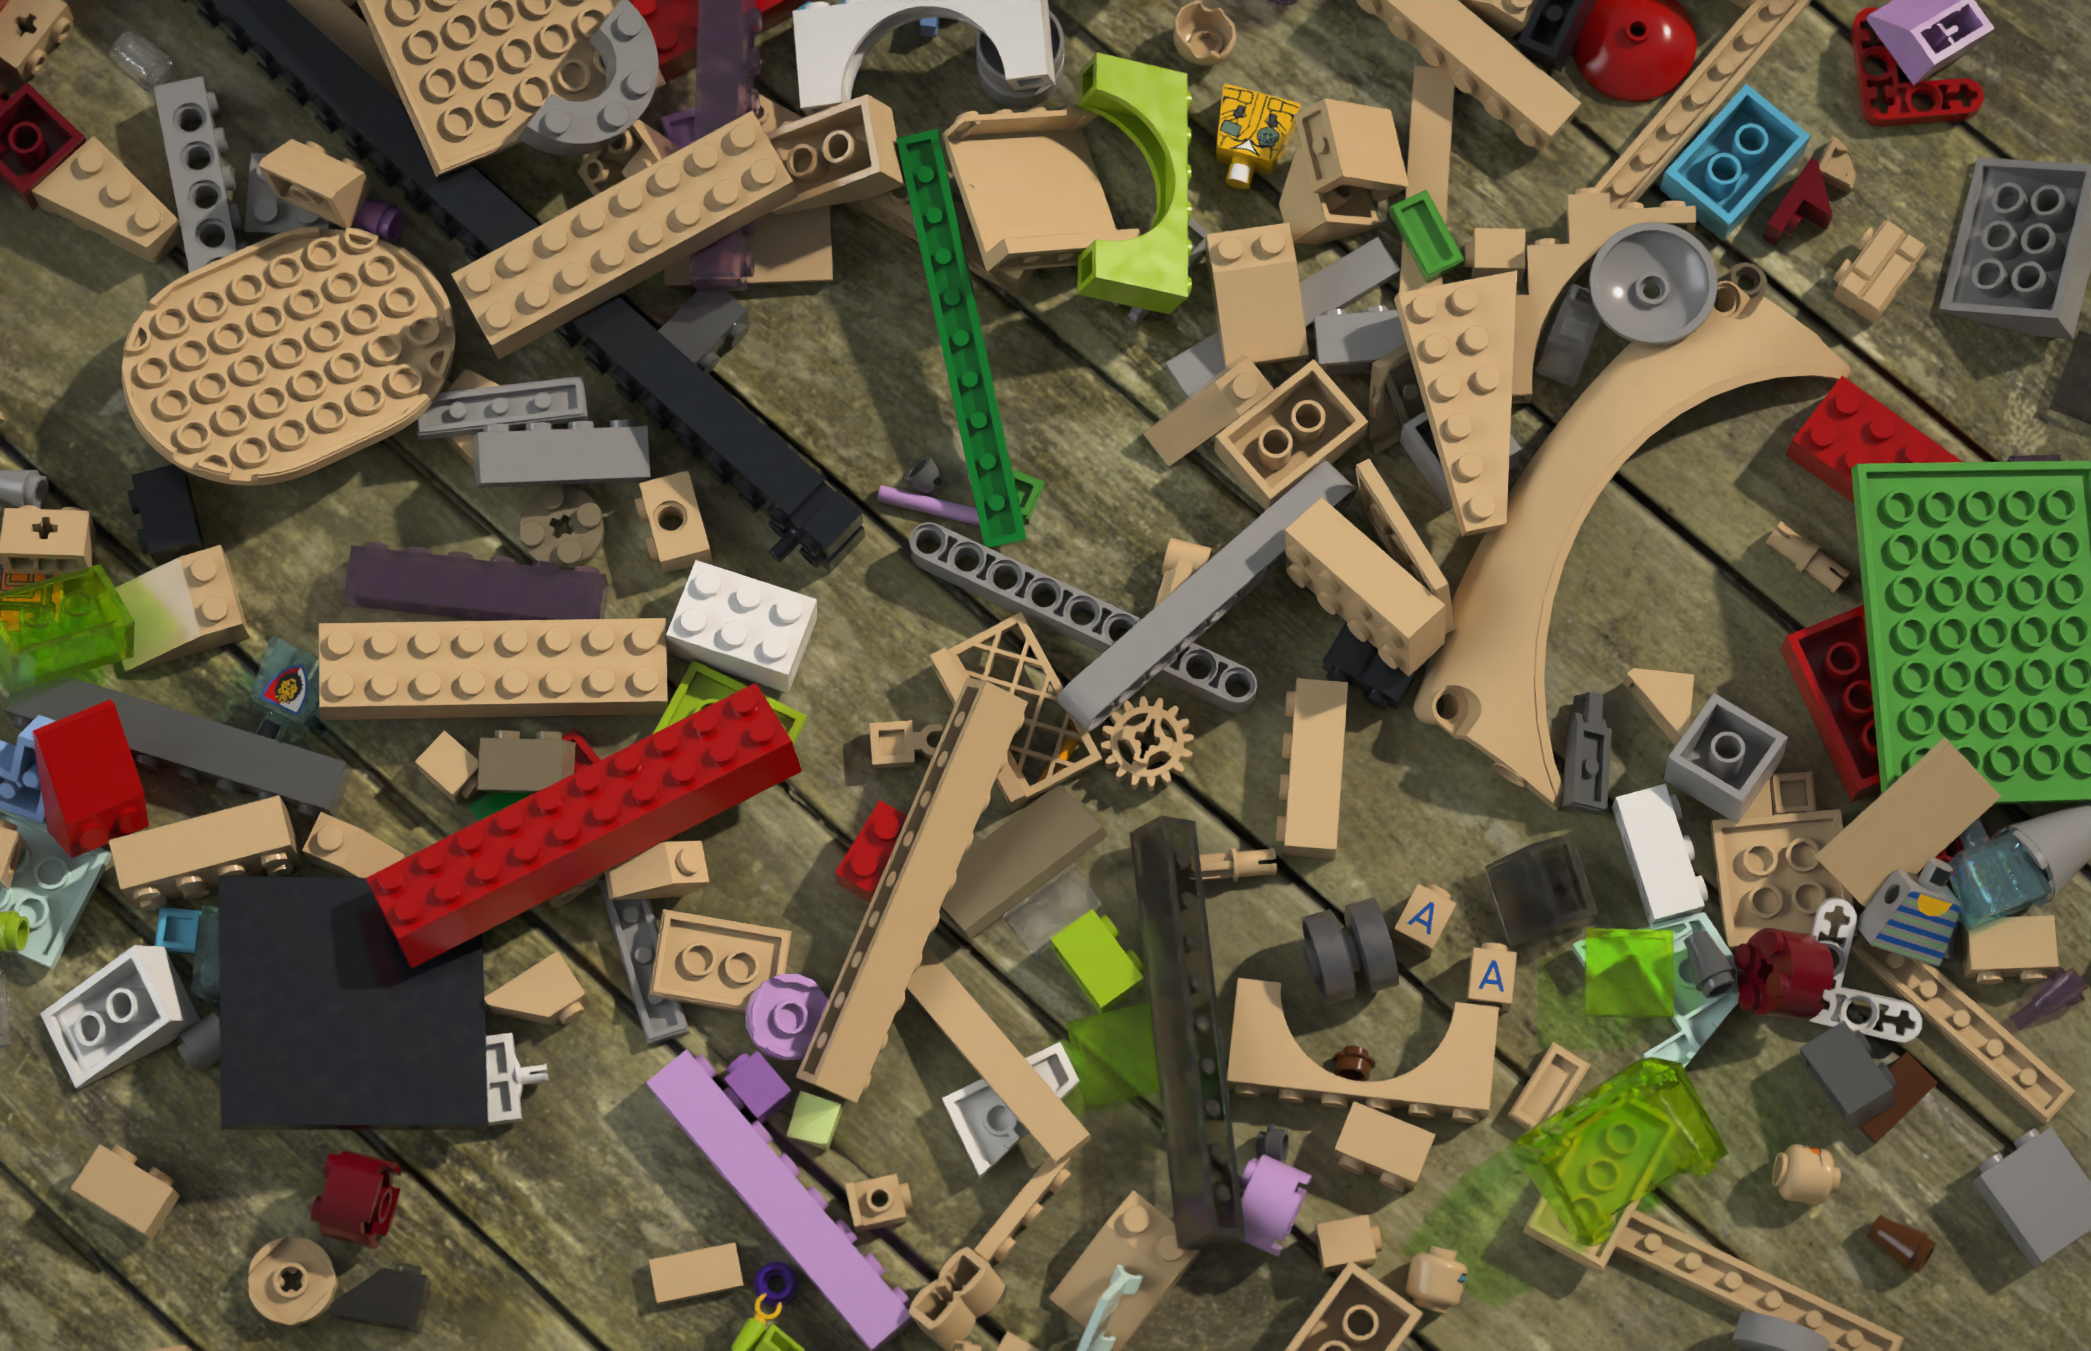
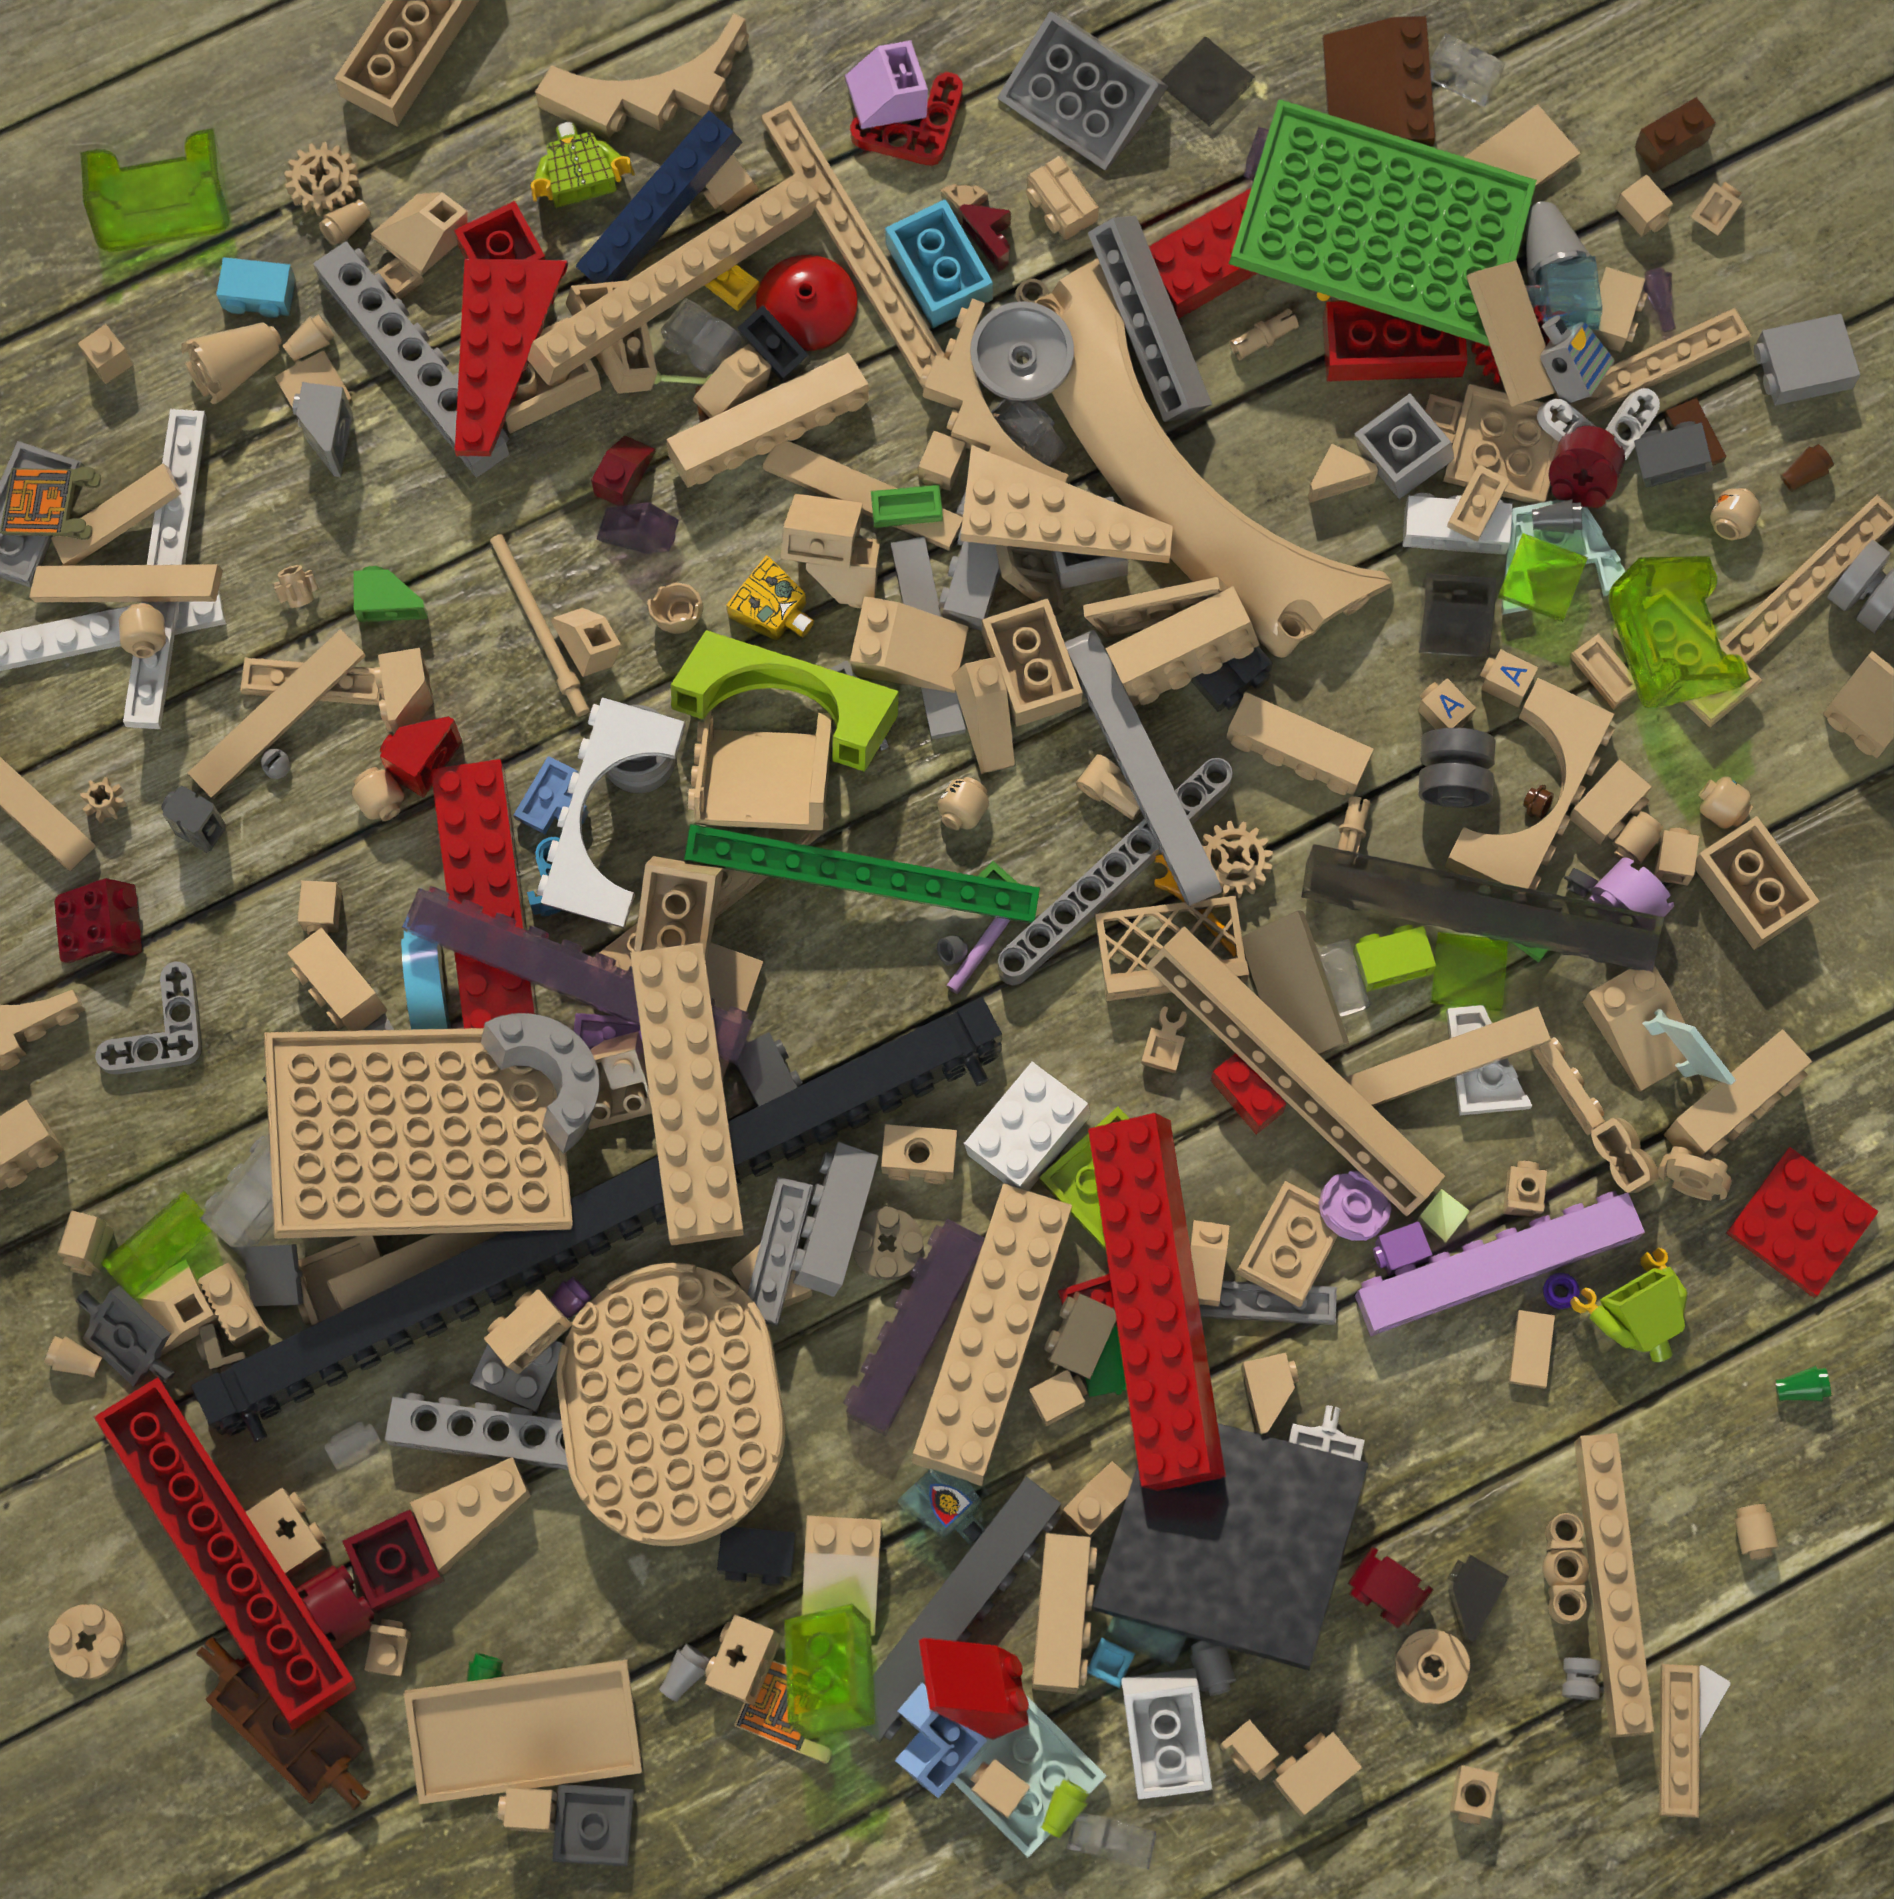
camera: 70 degrees left, 0 degrees up
dark grey hinge [1562,692,1612,815] -> none
none -> tan head [937,777,989,831]
none -> light grey brick [1088,215,1212,422]
none -> tan brick [1219,1719,1279,1781]
none -> tan plate [1447,464,1510,542]
none -> tan brick [1612,811,1663,864]

